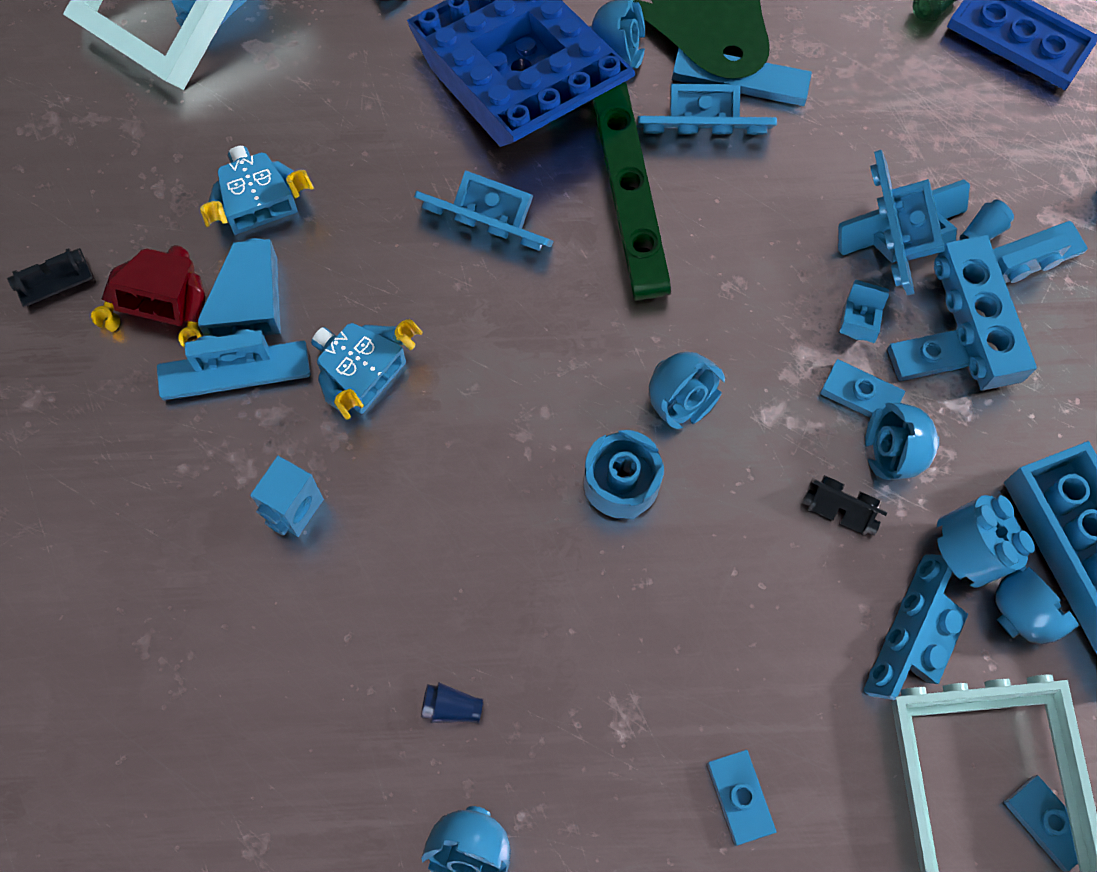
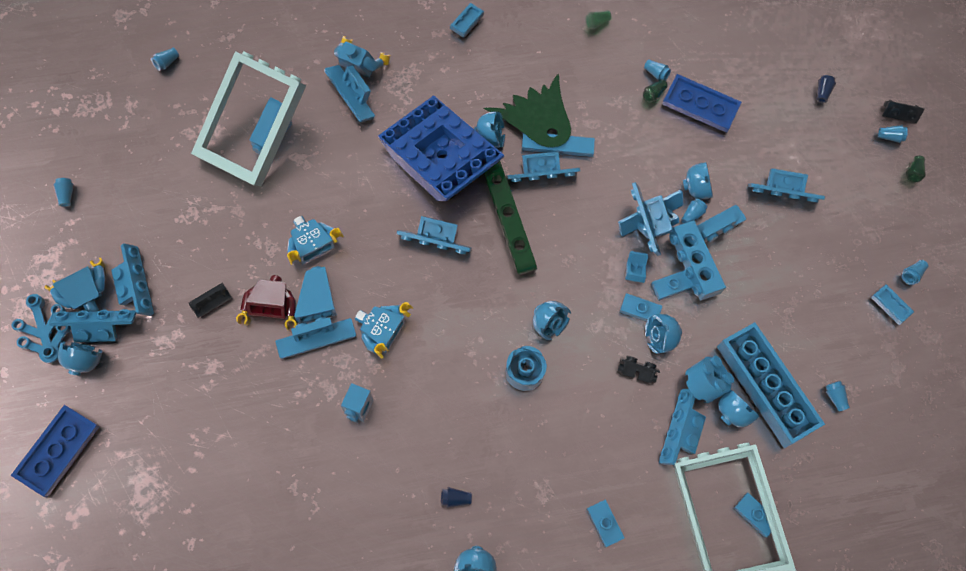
camera: 10 degrees left, 0 degrees up
none -> dark azure cylinder [683,162,713,200]

